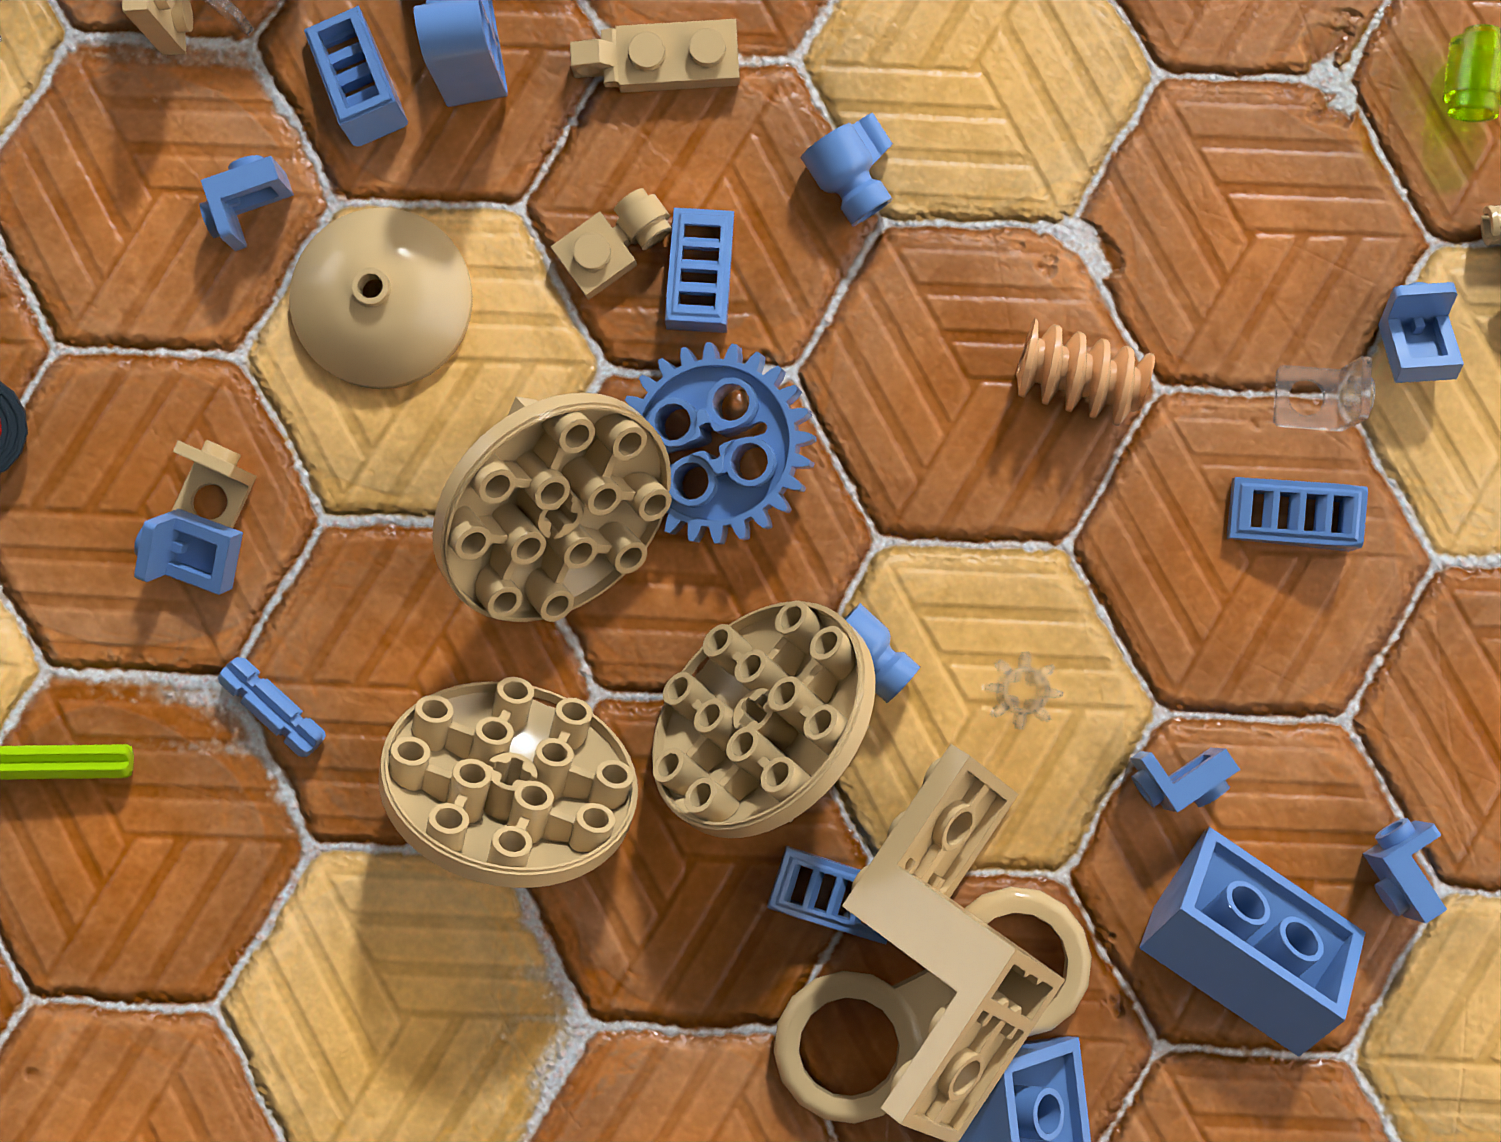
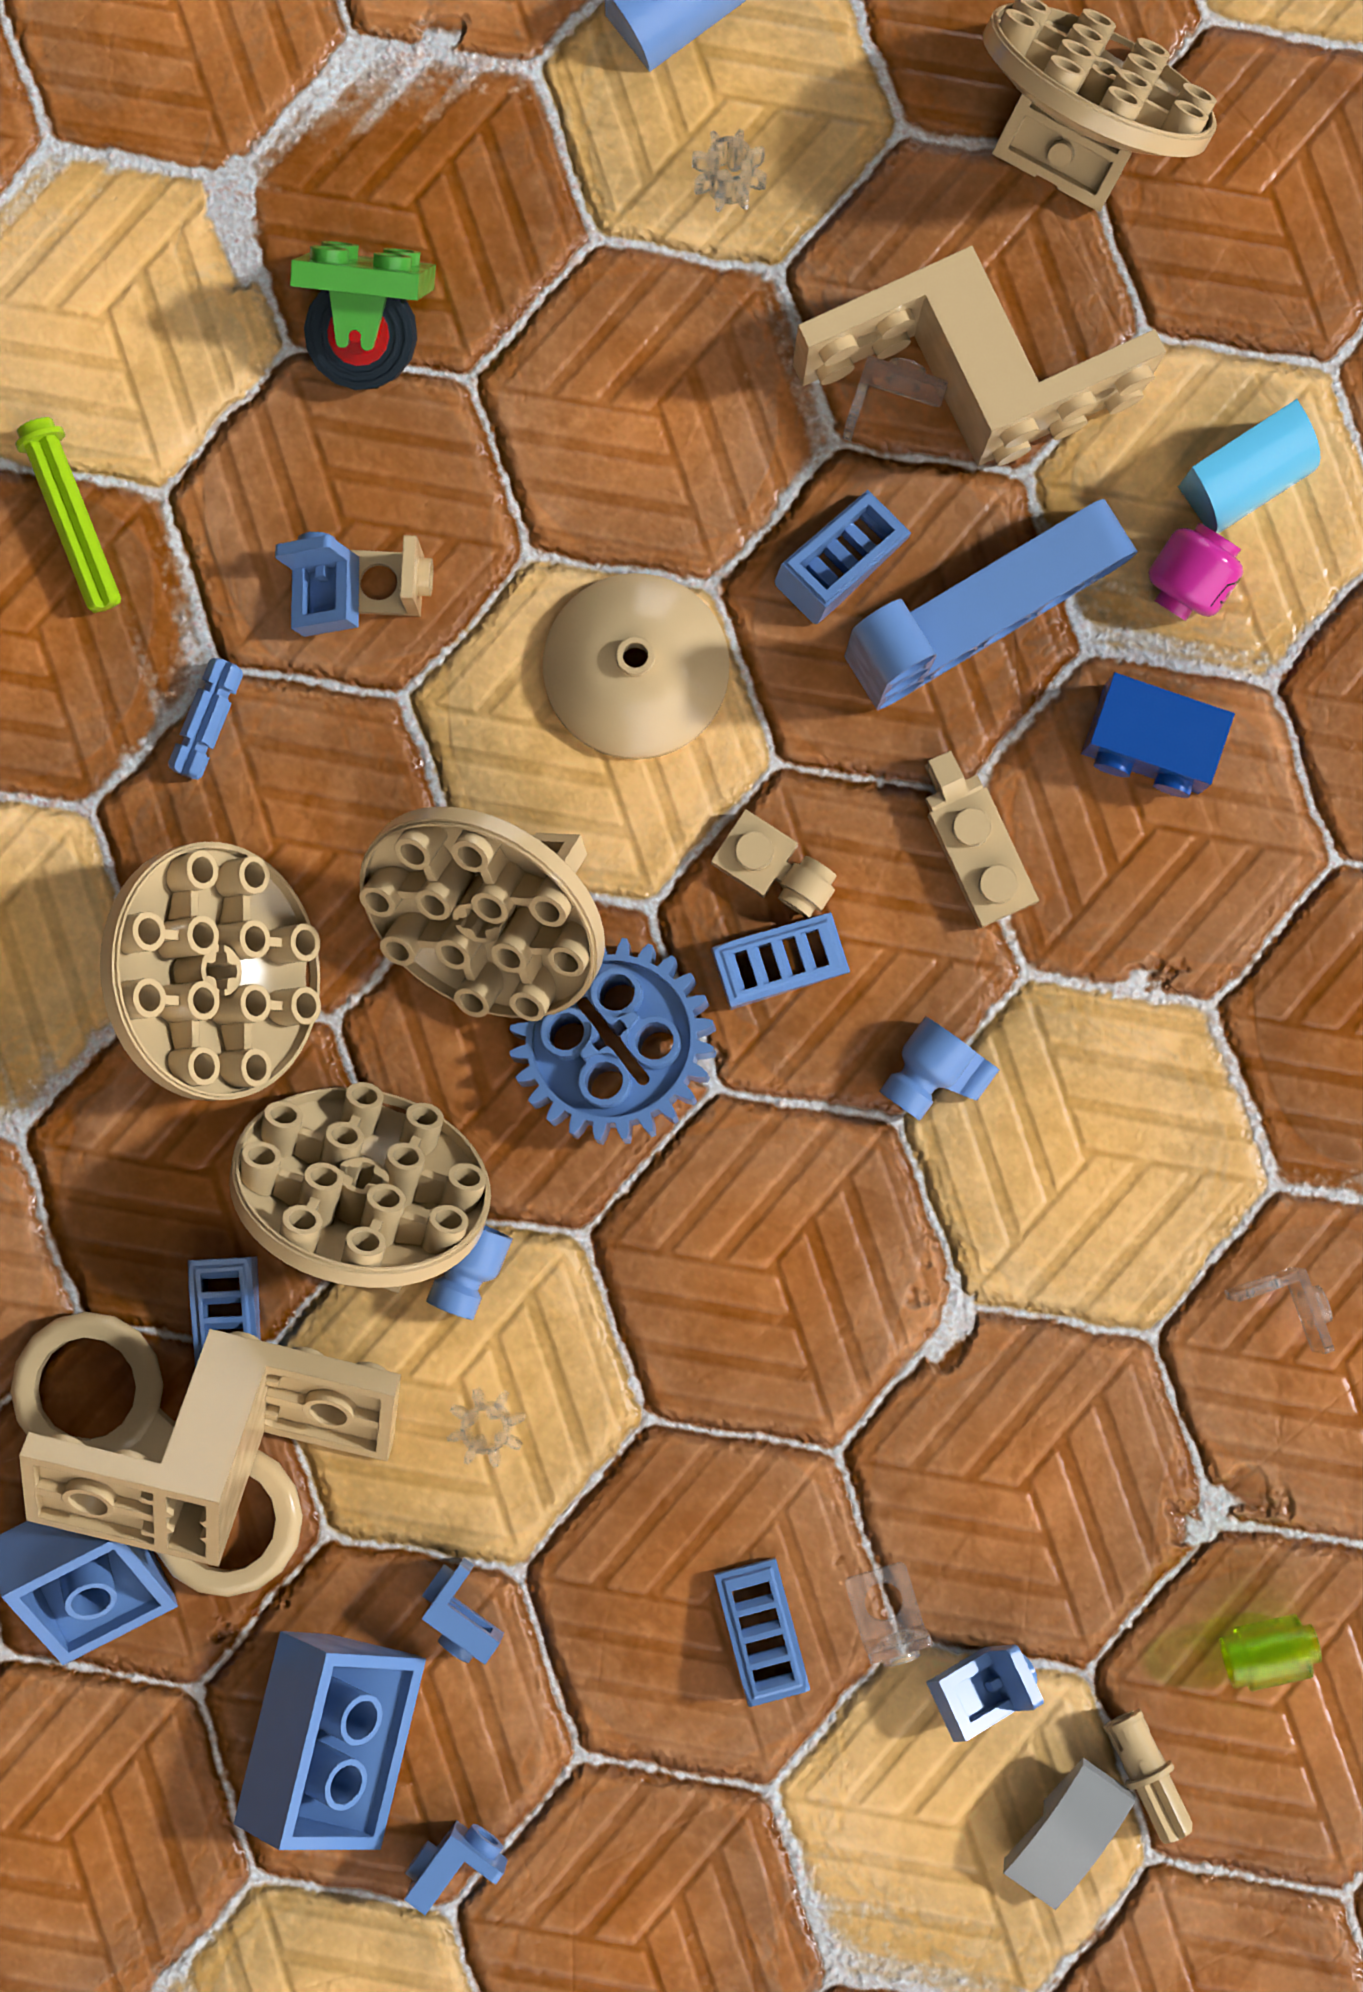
camera: 65 degrees right, 0 degrees up
medium blue bracket [200,155,294,251] -> none
light nougat piece [1016,318,1155,426] -> none

